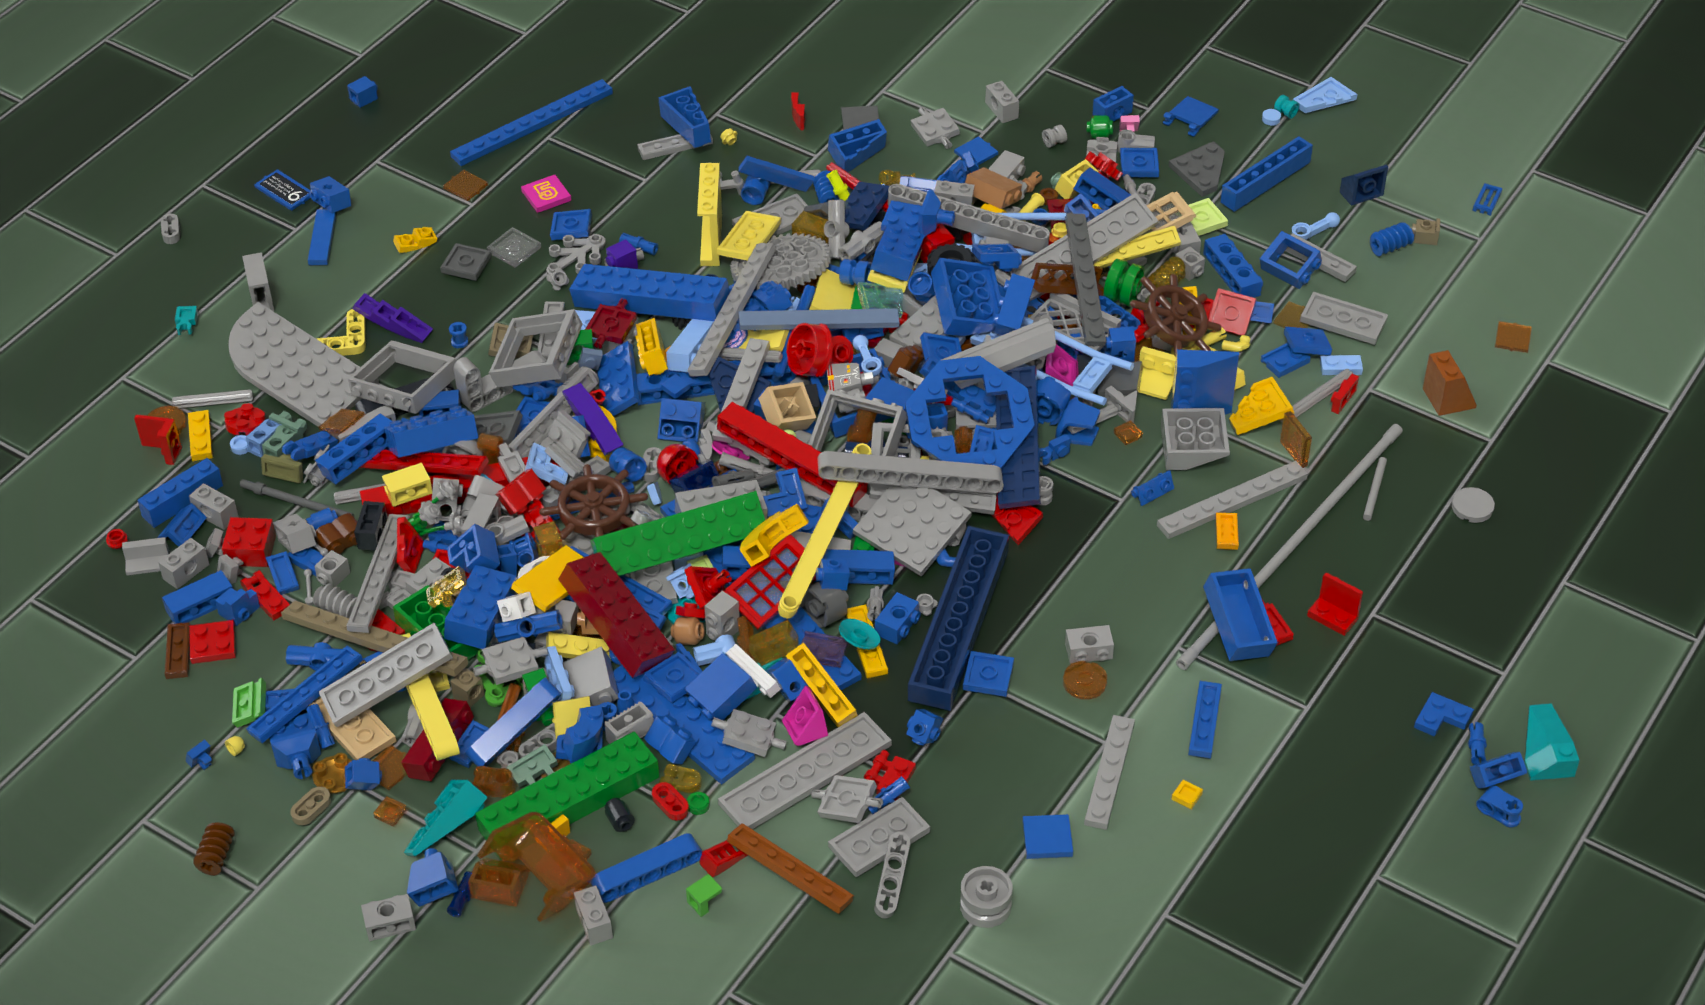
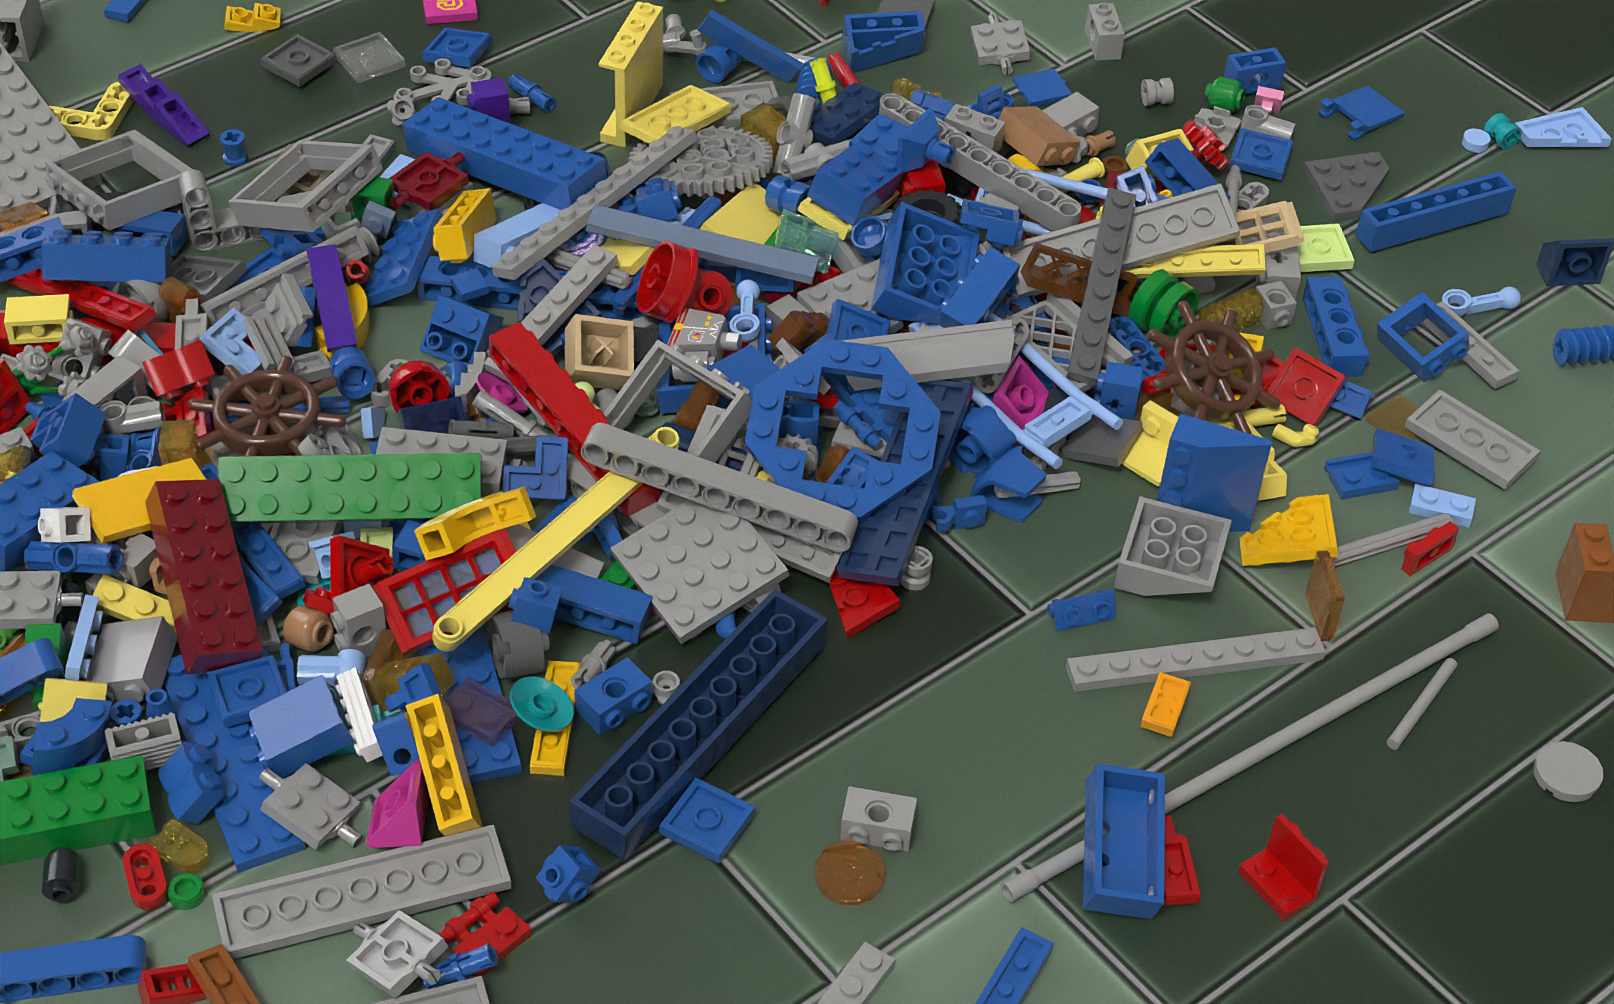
camera: 15 degrees right, 0 degrees up
blue tile [962,151,979,174] -> none
light grey slope [1105,385,1137,426] -> none
clear orange tile [1114,420,1143,445] -> none
none -> blue plate [384,664,442,713]

